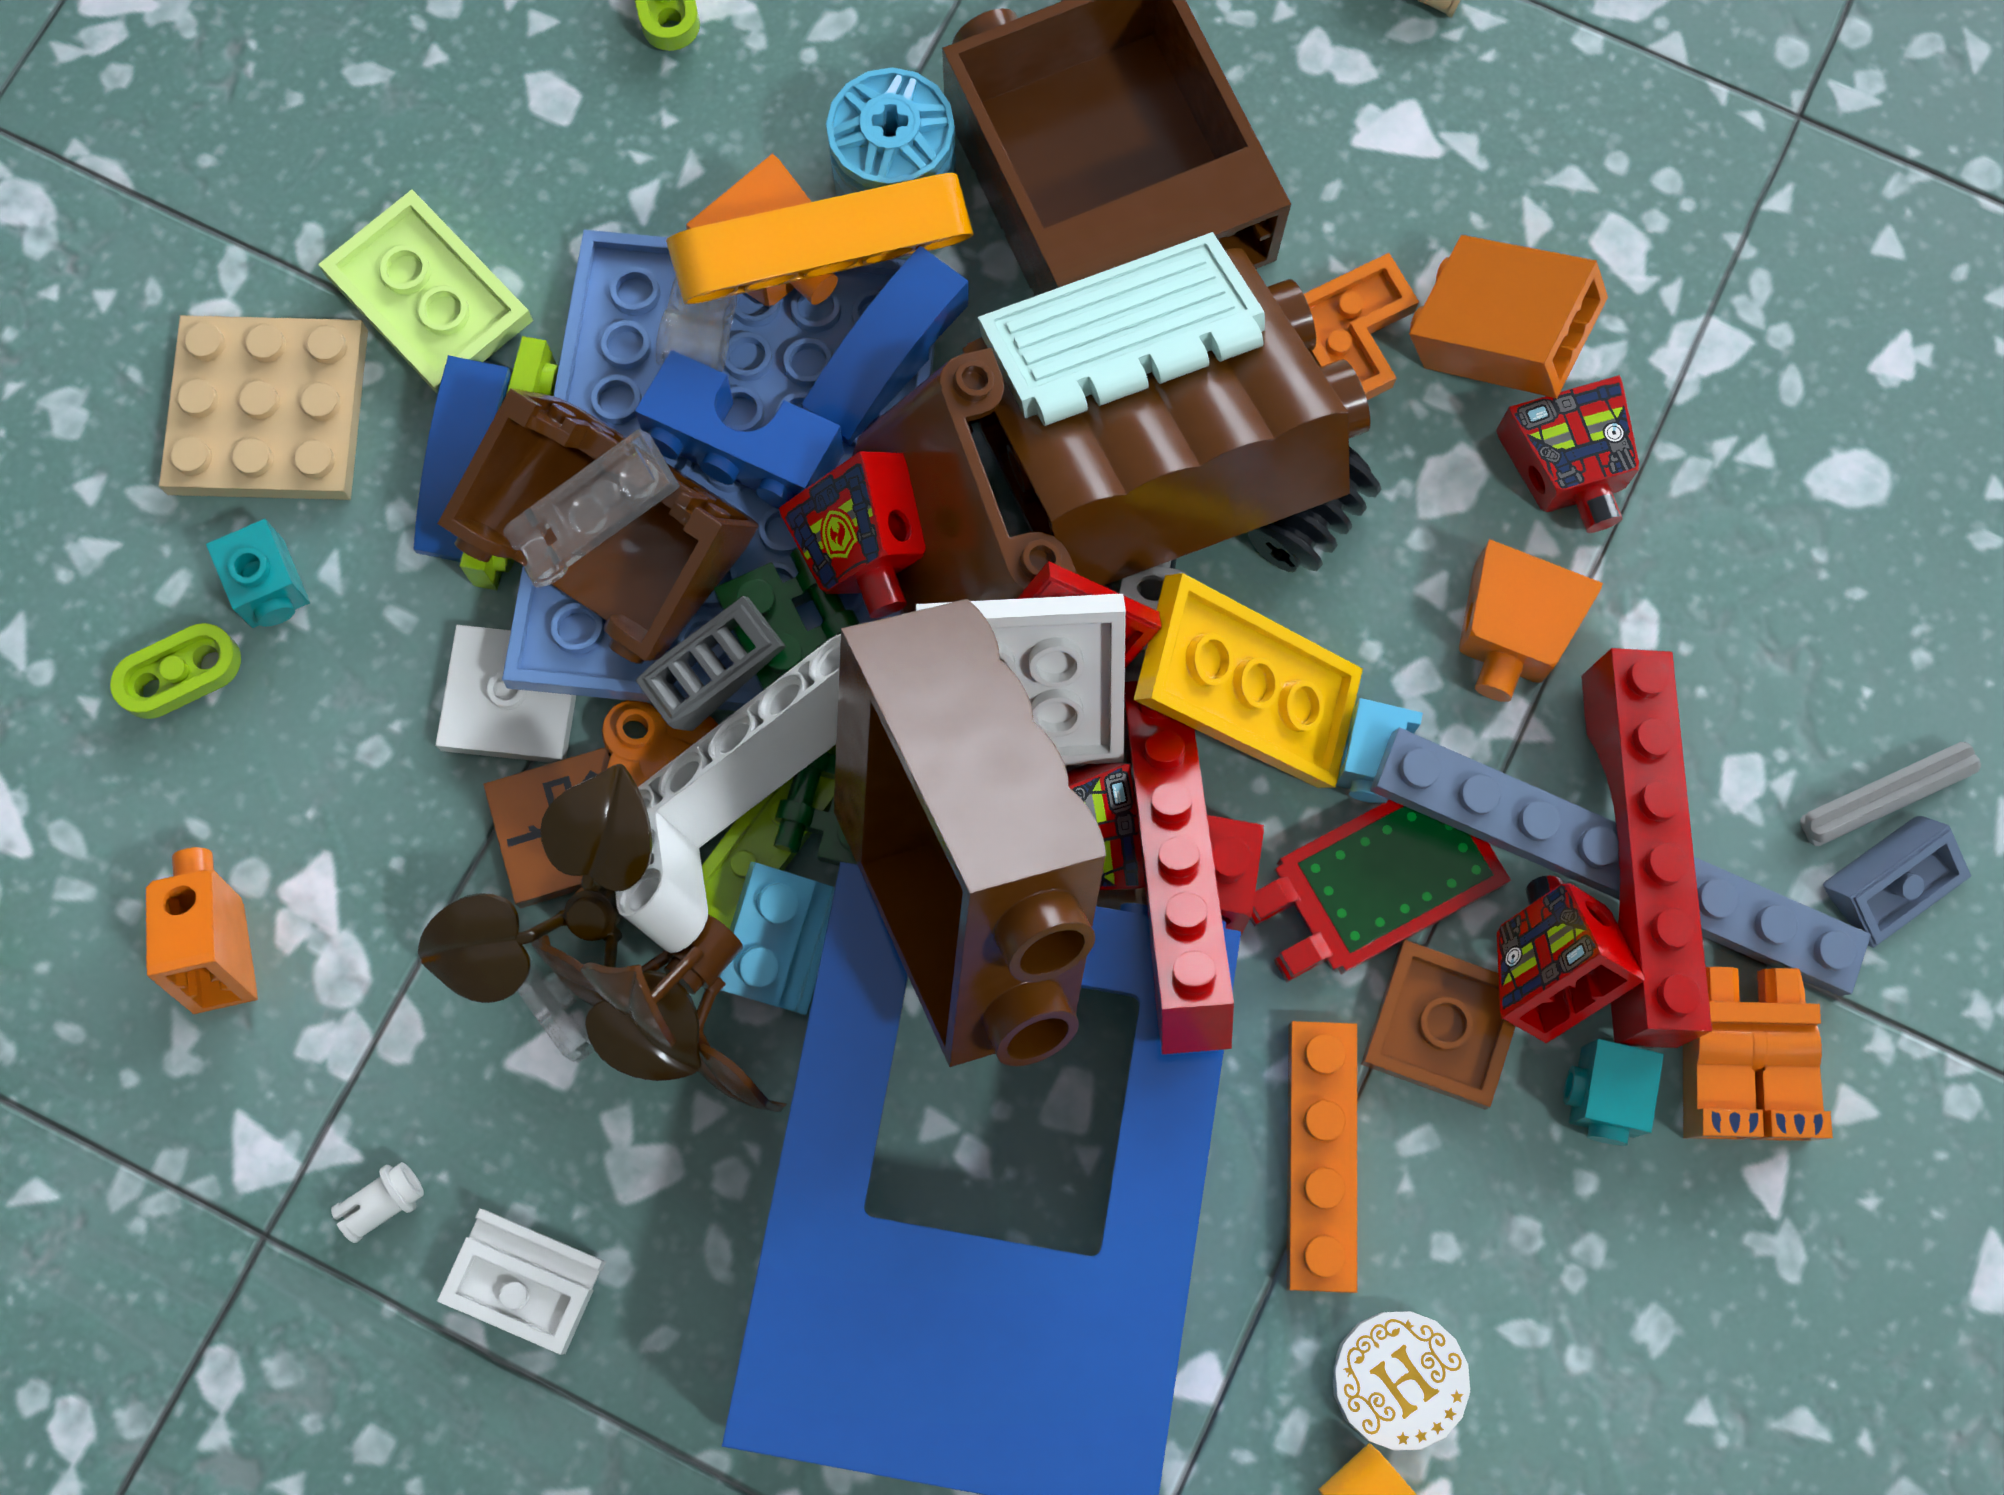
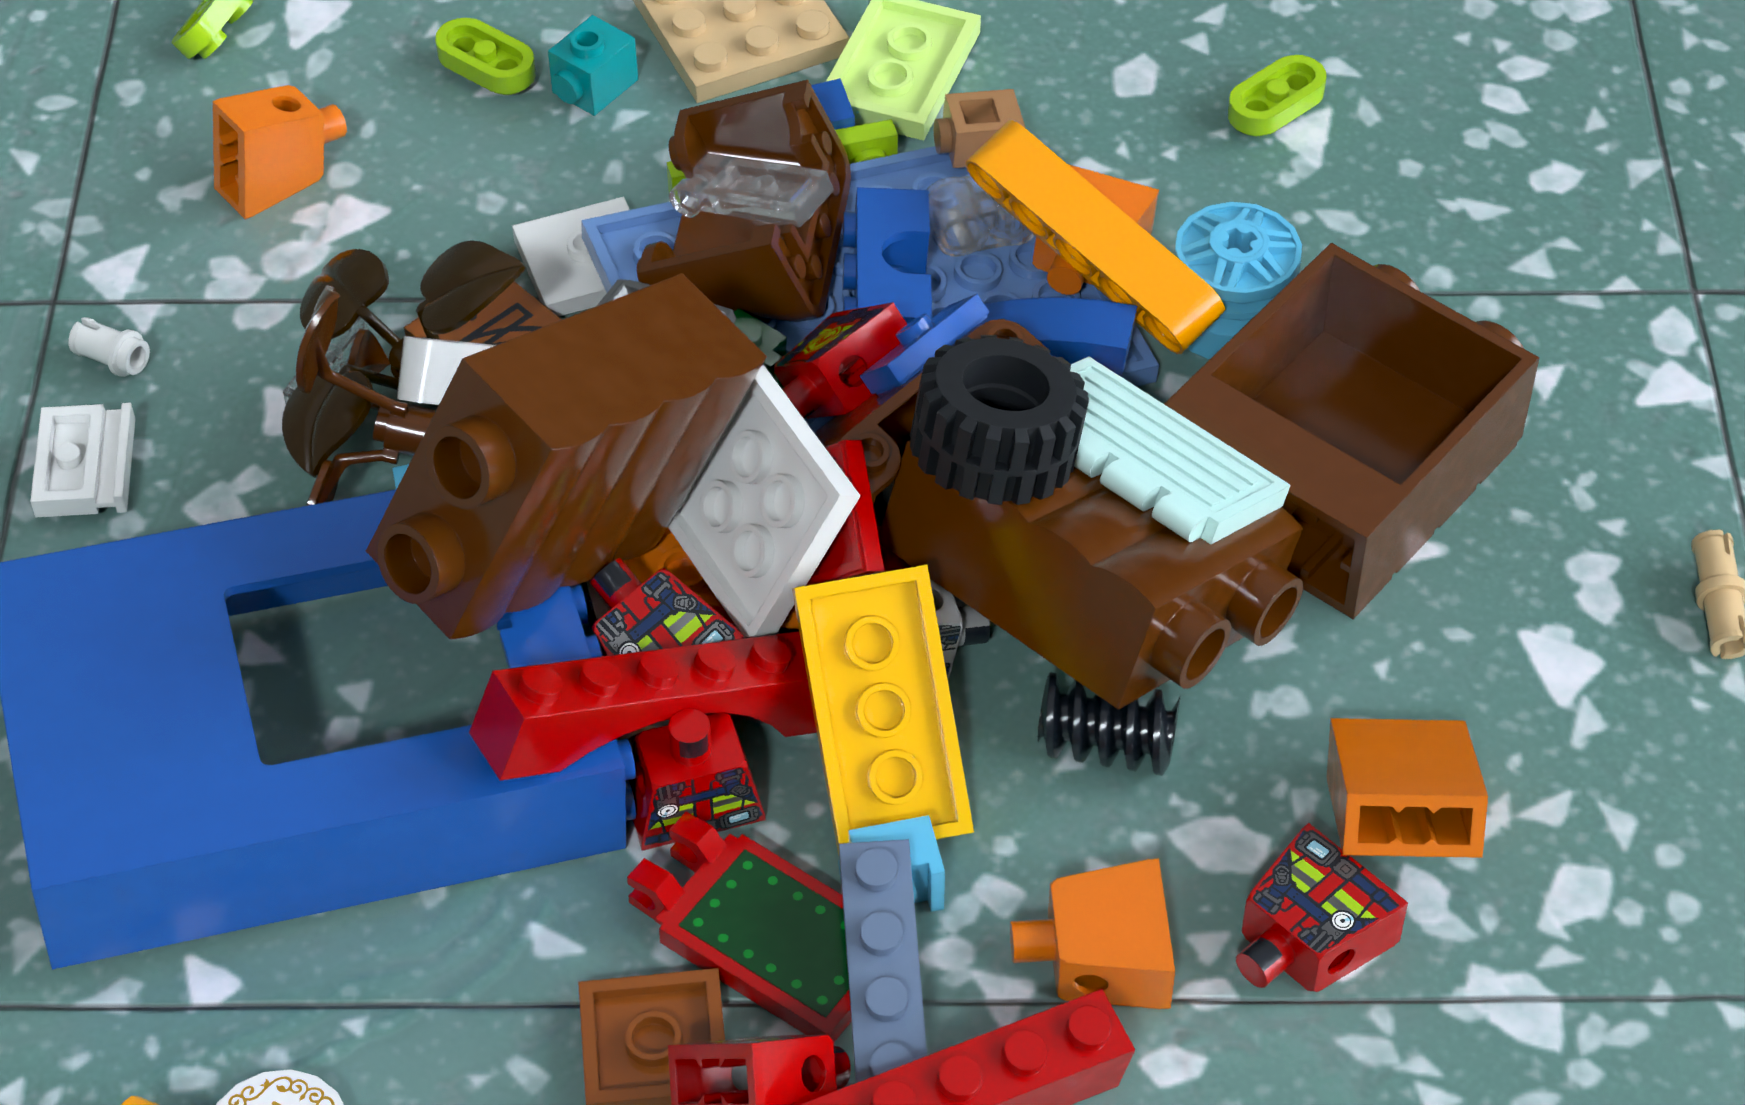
camera: 65 degrees right, 25 degrees down
orange plate [1287,1021,1357,1293] -> none
orange plate [1304,253,1419,400] -> none
none -> blue plate [860,294,990,395]
none -> black tyre [910,335,1089,505]
none -> medium nougat brick [933,89,1026,168]

